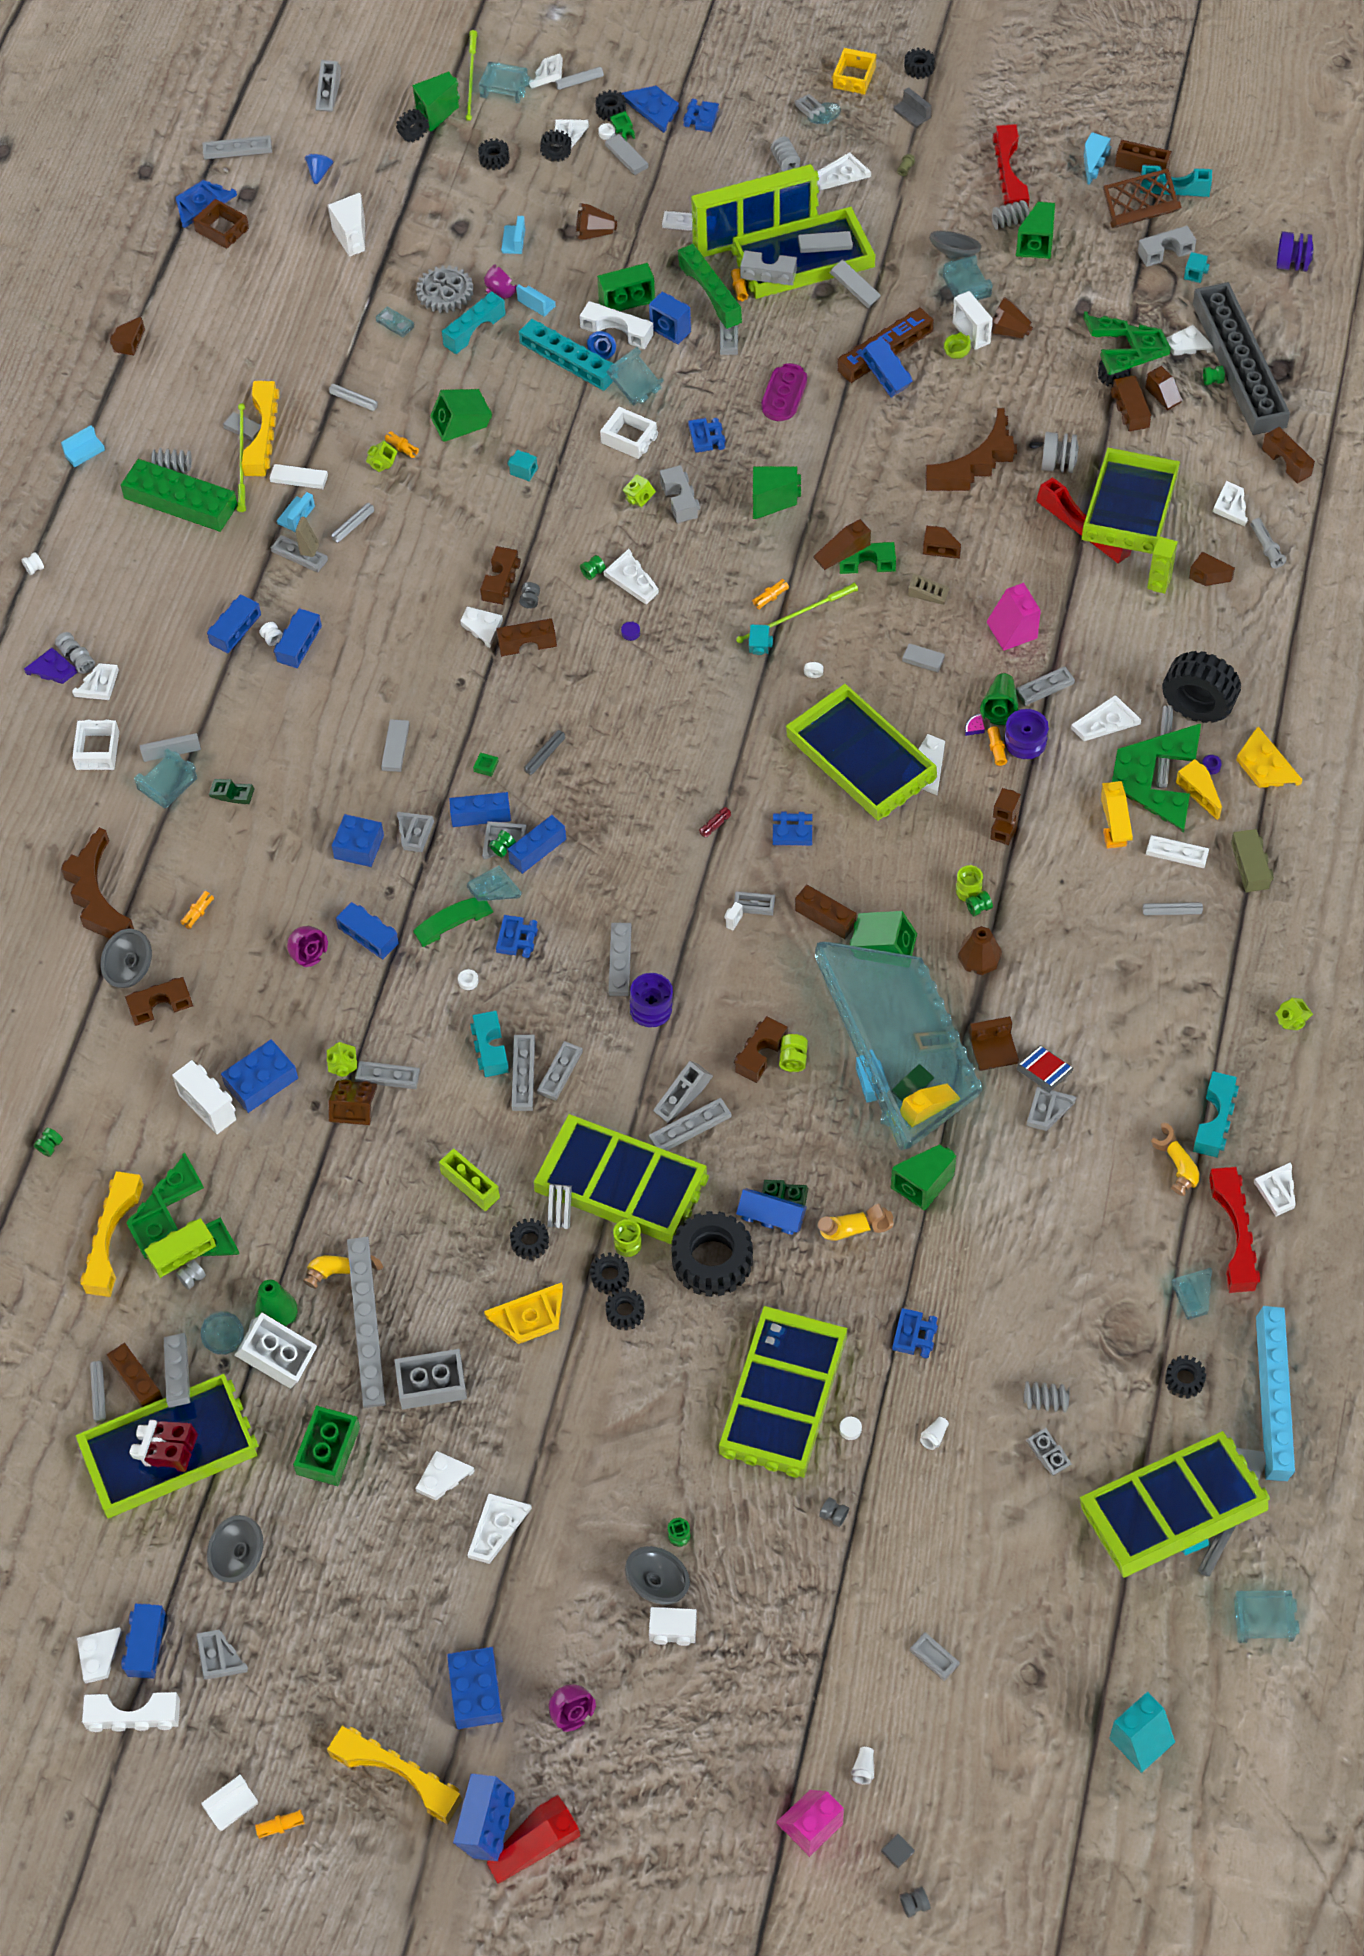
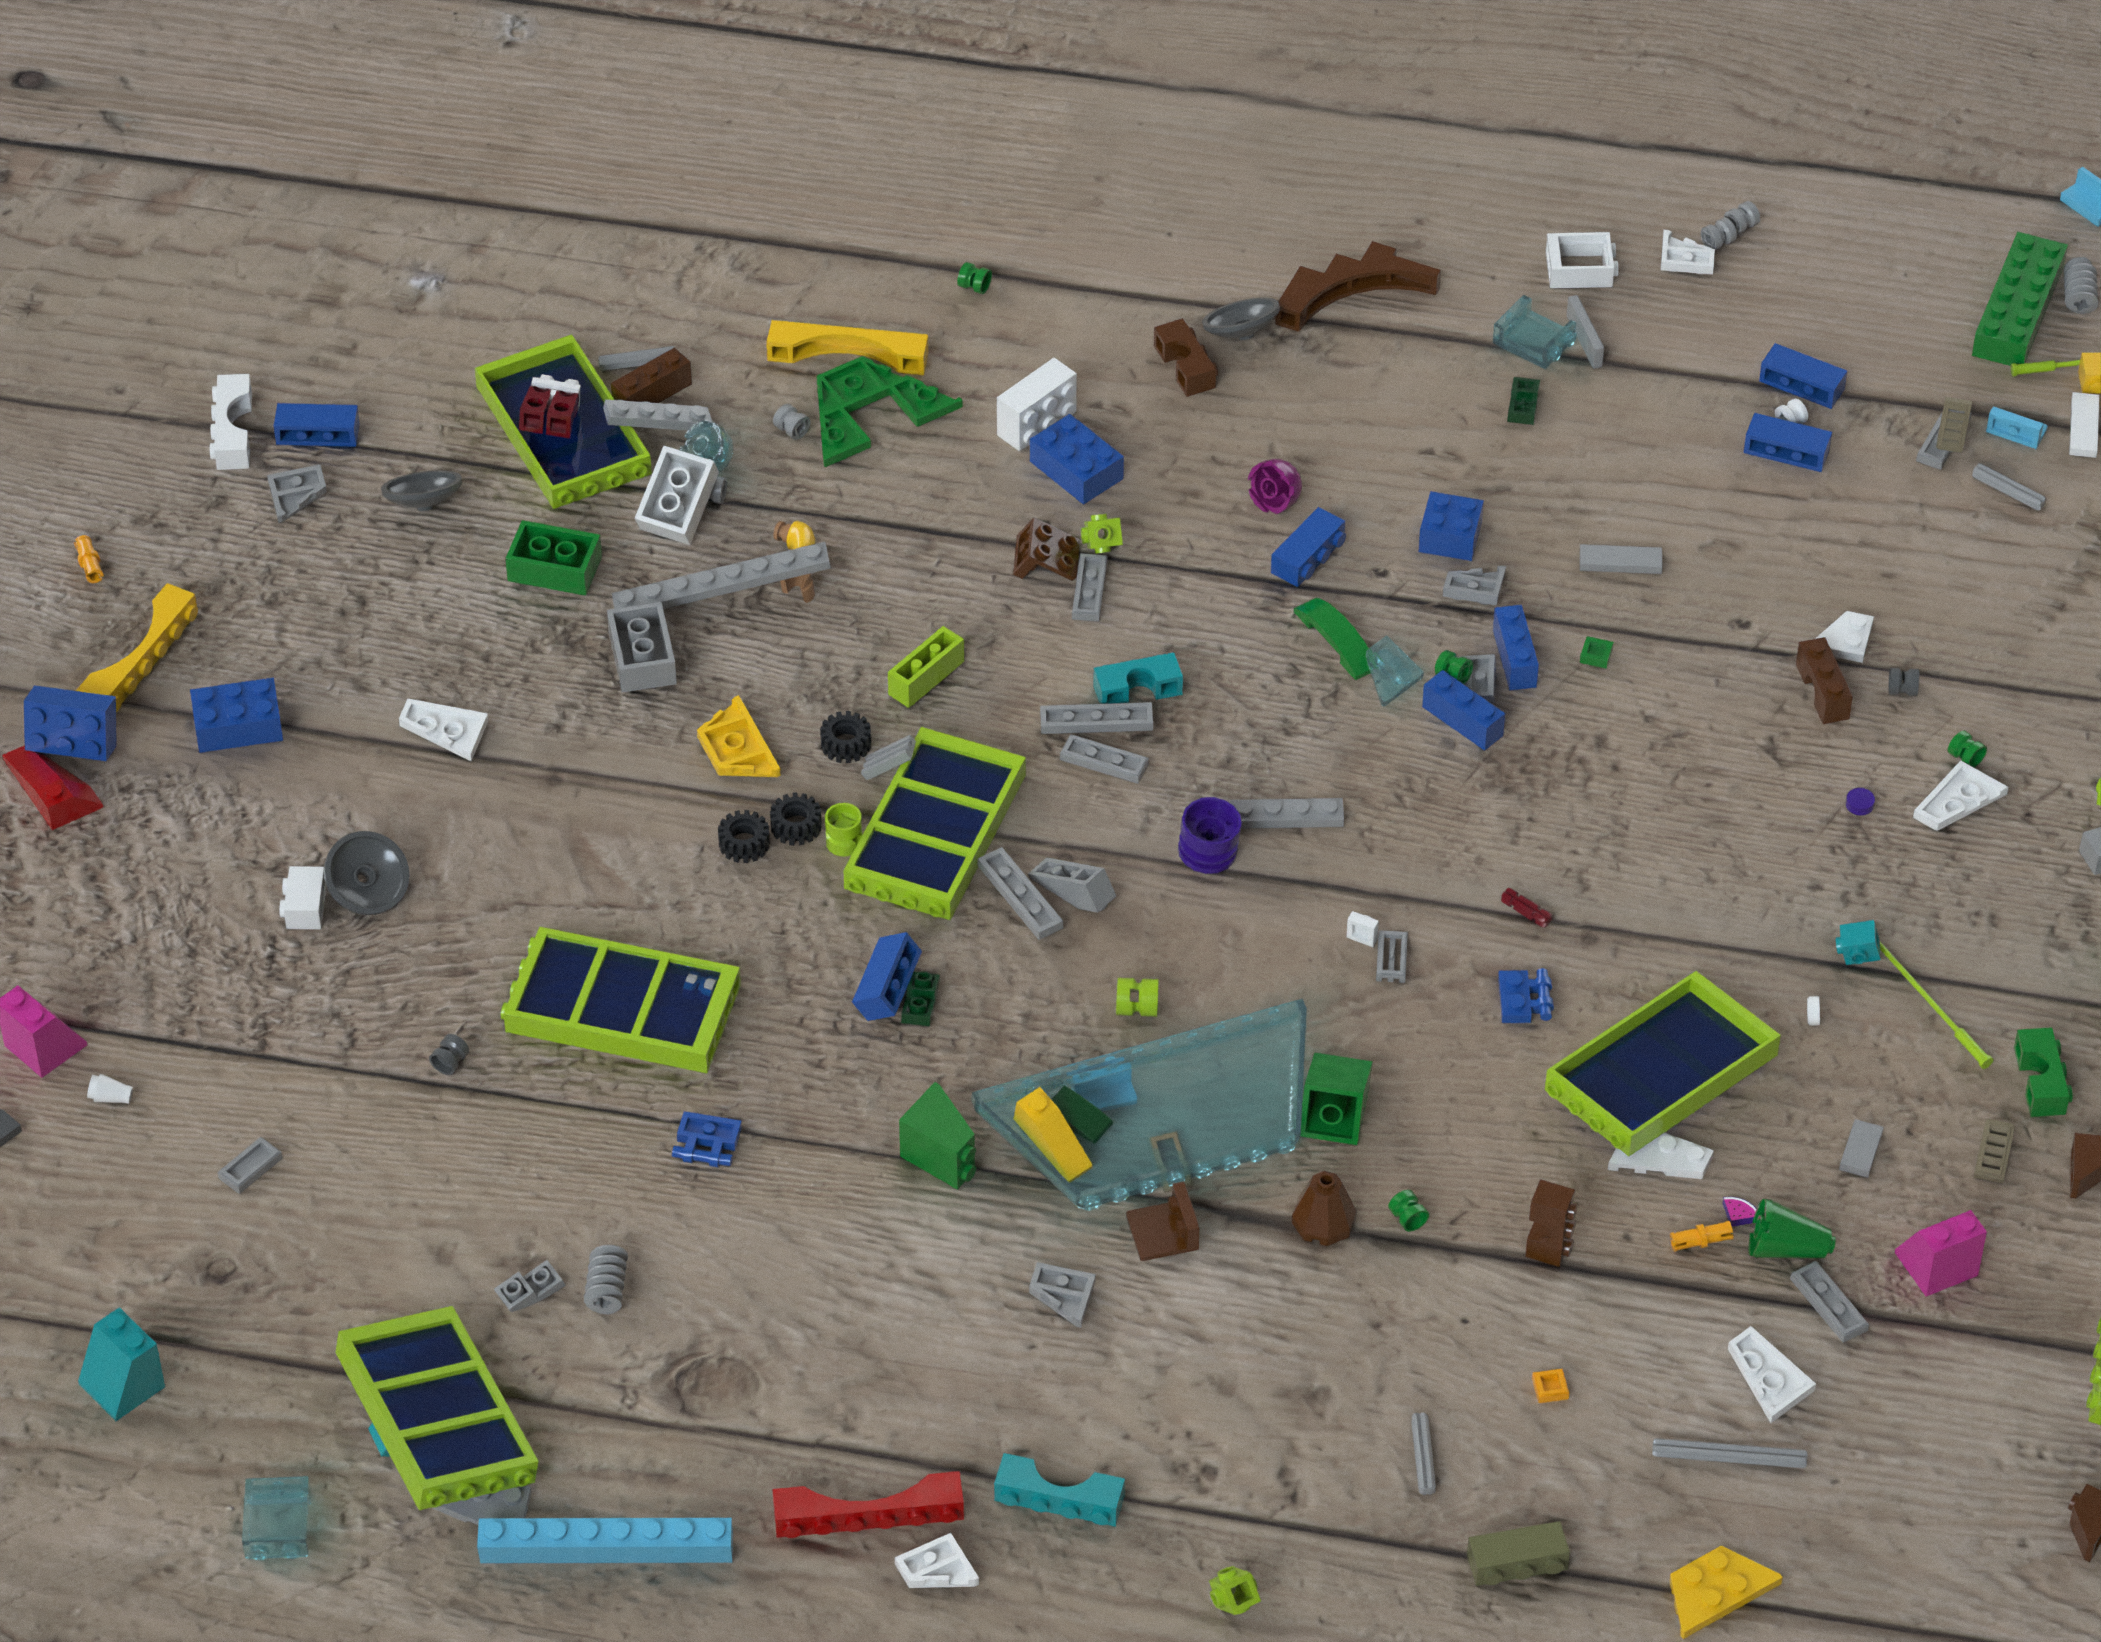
camera: 85 degrees right, 10 degrees down
white wheel [21,552,44,575] -> none
dark purple wing [24,648,77,684] -> none
white wing [77,1627,122,1684] -> none
lime brick [144,1218,216,1278] -> none
light orange pin [180,891,214,929] -> none
white panel [201,1775,258,1831] -> none
green cone [254,1280,298,1327] -> none
white wing [416,1451,475,1500] -> none
white tile [458,969,479,990] -> none
reddish brown arch [480,546,521,605] -> none
blue plate [496,915,538,958] -> none
dark grey axle [524,730,565,775] -> none
magenta cylinder [548,1684,596,1732] -> none
green wheel [668,1518,690,1547] -> none
black tyre [671,1211,753,1297] -> none
reddish brown arch [734,1016,788,1083] -> none
light orange pin [752,579,789,610] -> none
reddish brown brick [795,884,857,939] -> none
reddish brown slope [814,519,871,570] -> none
piece [818,1203,894,1241] -> none
white tile [840,1417,862,1440] -> none
white cone [920,1417,949,1450] -> none
lime wheel [956,865,983,902] -> none
dark purple wheel [1004,709,1049,759] -> none
tile [1016,1045,1074,1092] -> none
yellow slope [1101,781,1133,842] -> none
green wing [1112,724,1201,832] -> none
white tile [1146,835,1209,868] -> none
lime brick [1147,536,1178,594] -> none
piece [1151,1123,1199,1196] -> none
black tyre [1162,651,1241,723] -> none
black tyre [1165,1355,1206,1399] -> none
clear light blue wing [1171,1268,1212,1320] -> none
yellow slope [1176,759,1222,820] -> none
dark grey axle [1198,1526,1236,1577] -> none
dark purple tile [1202,755,1222,775] -> none

